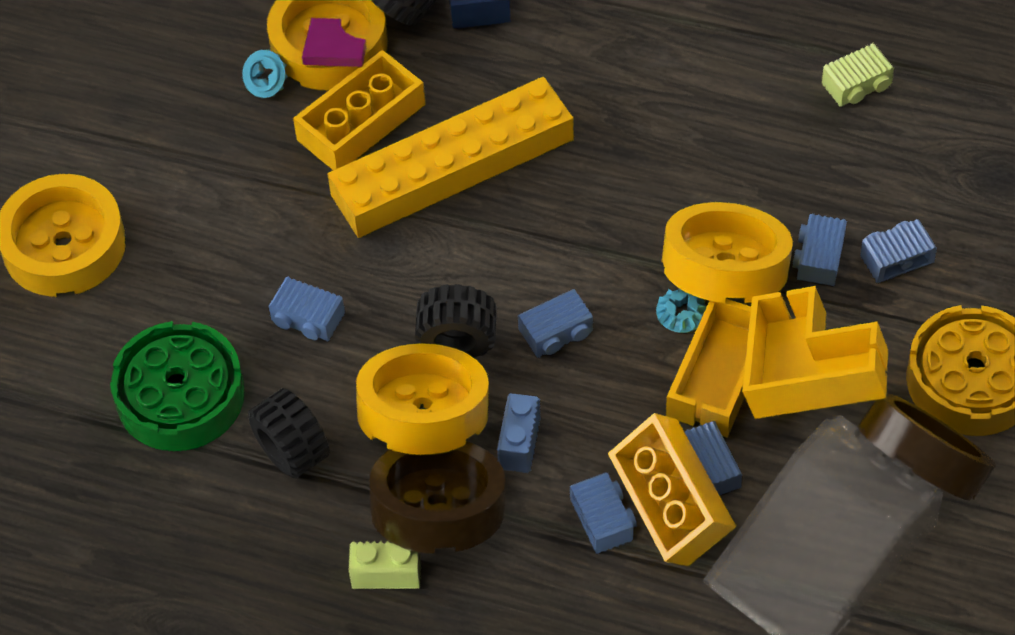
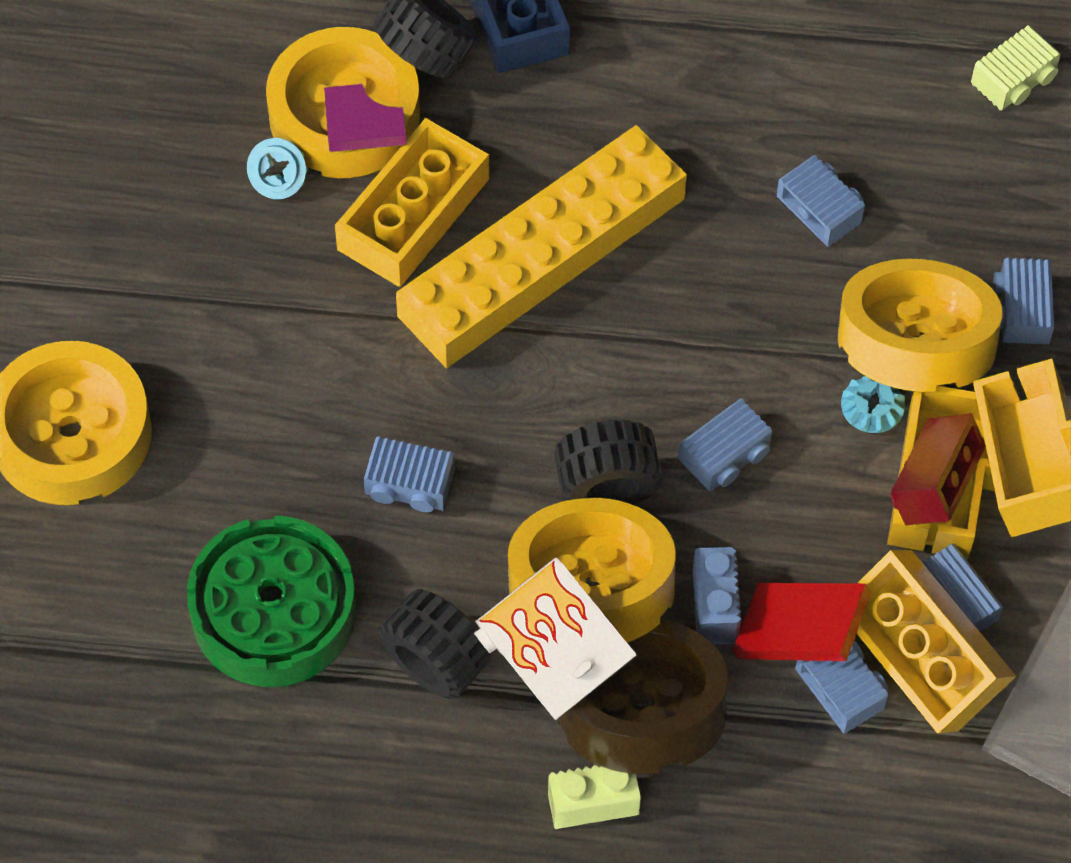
camera: 15 degrees left, 5 degrees up
none -> white door [474,557,636,721]
none -> red tile [732,583,871,662]
none -> medium blue brick [777,155,865,247]
none -> dark red brick [891,413,986,526]

